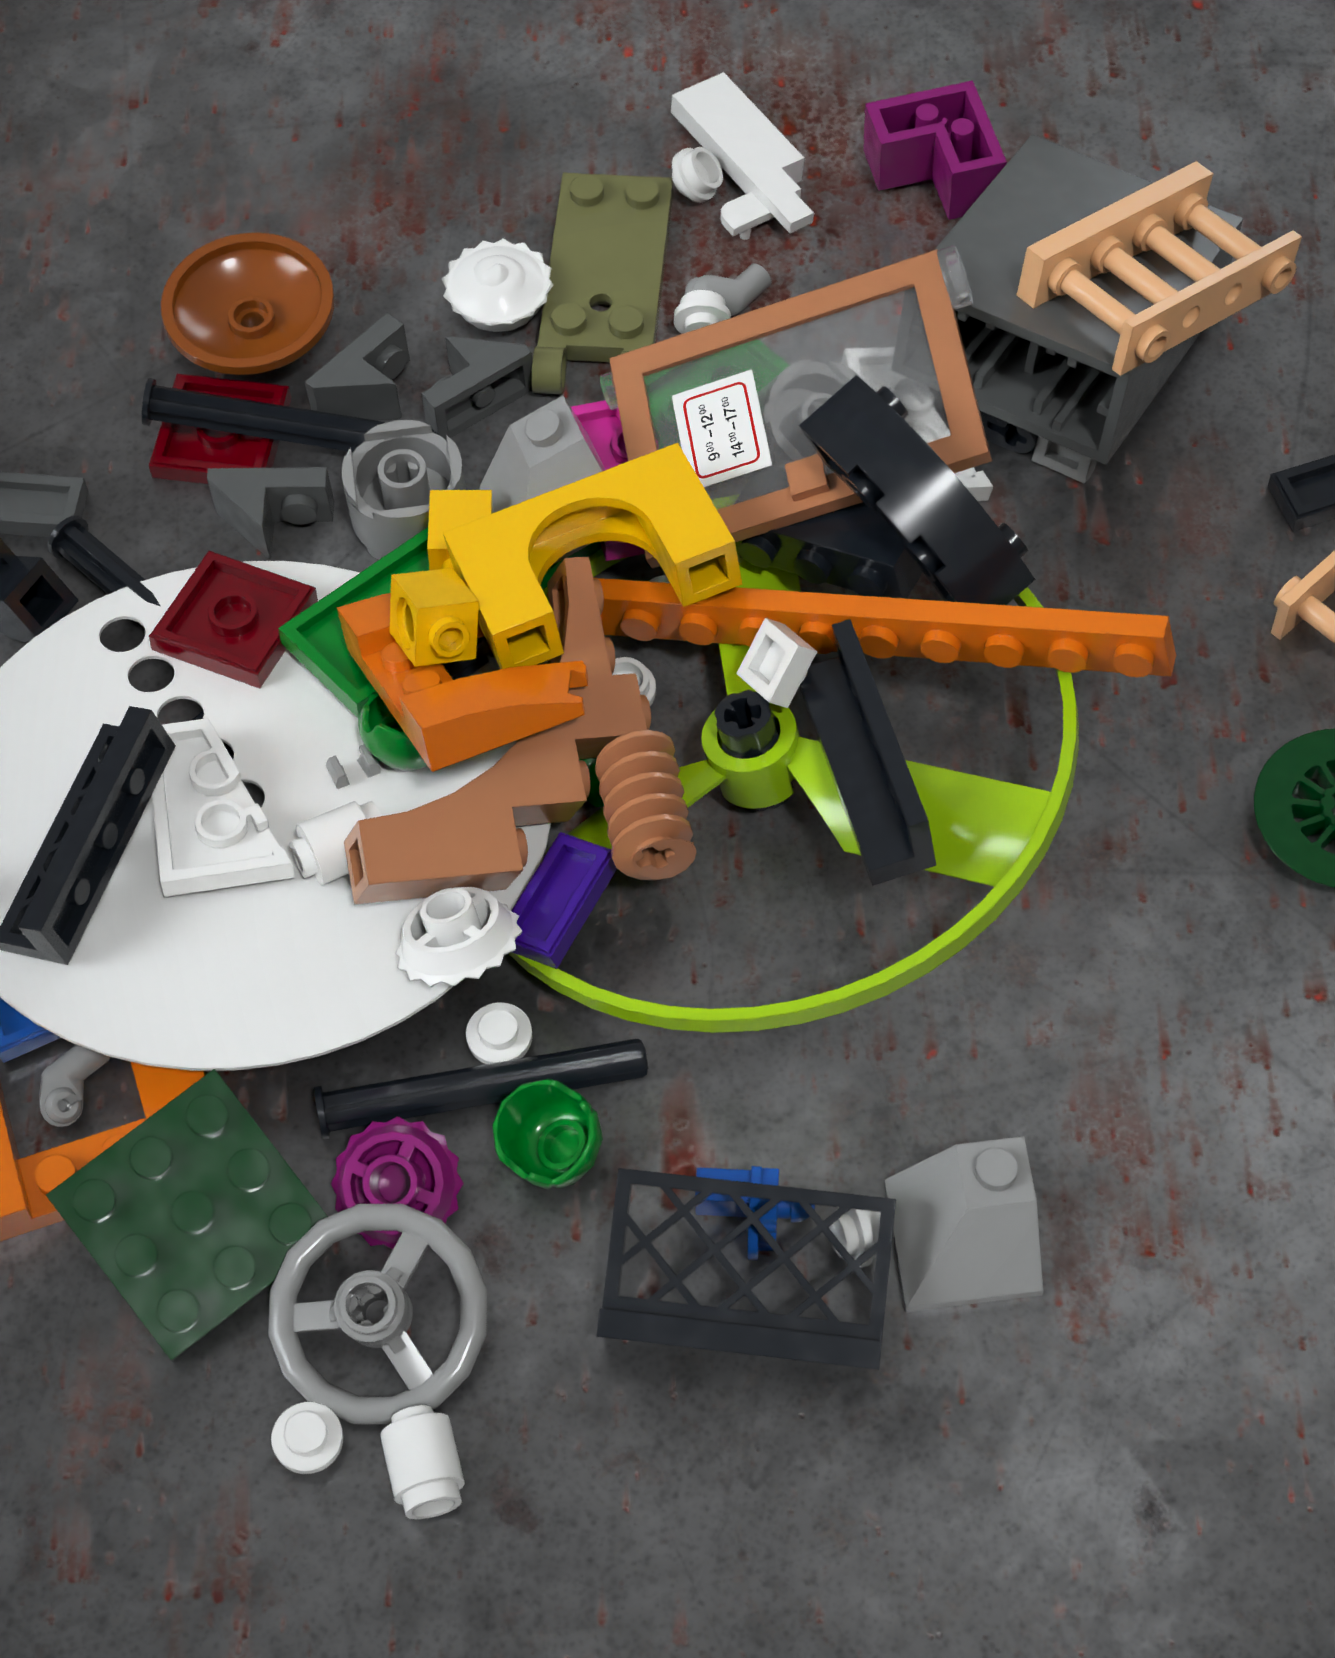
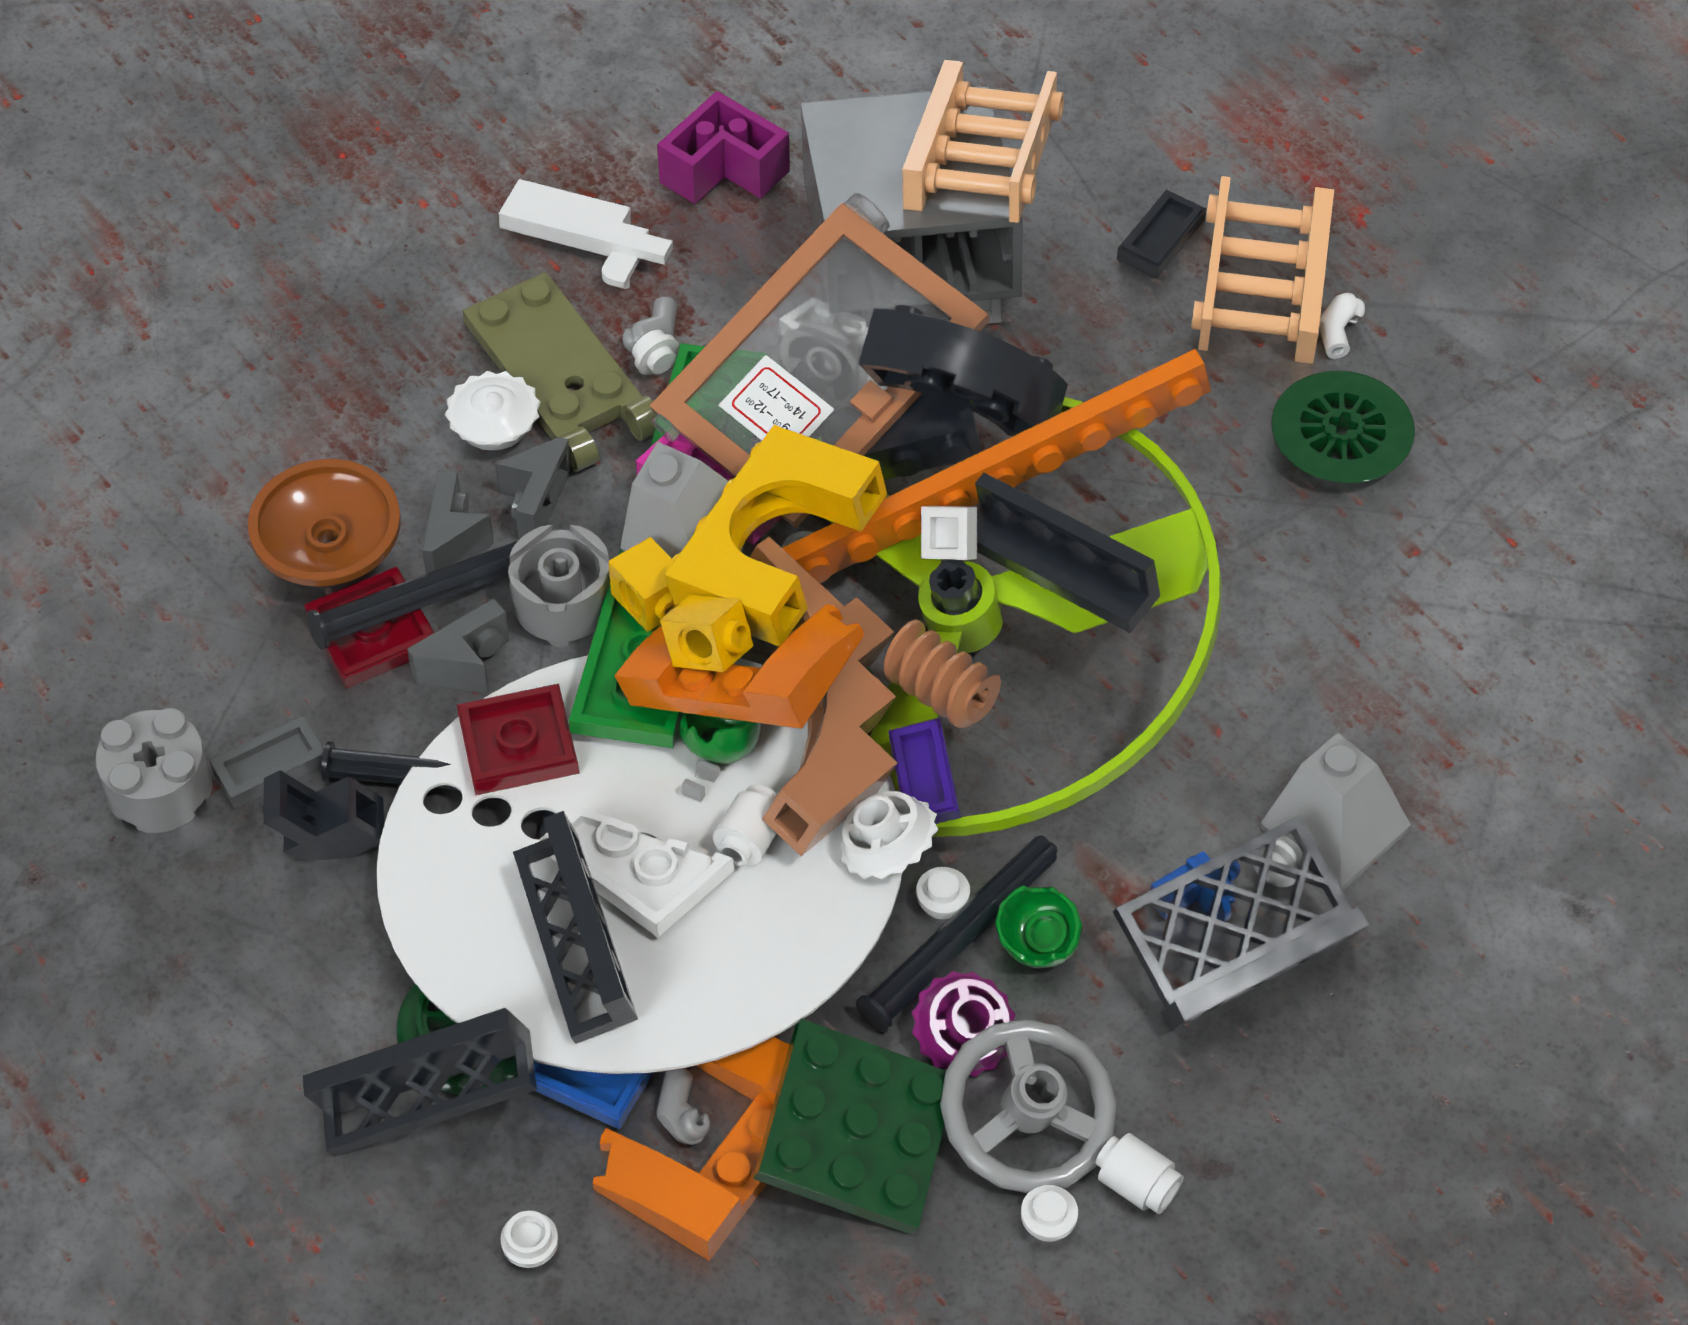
camera: 40 degrees left, 5 degrees down
white plate [672,147,723,203] -> none

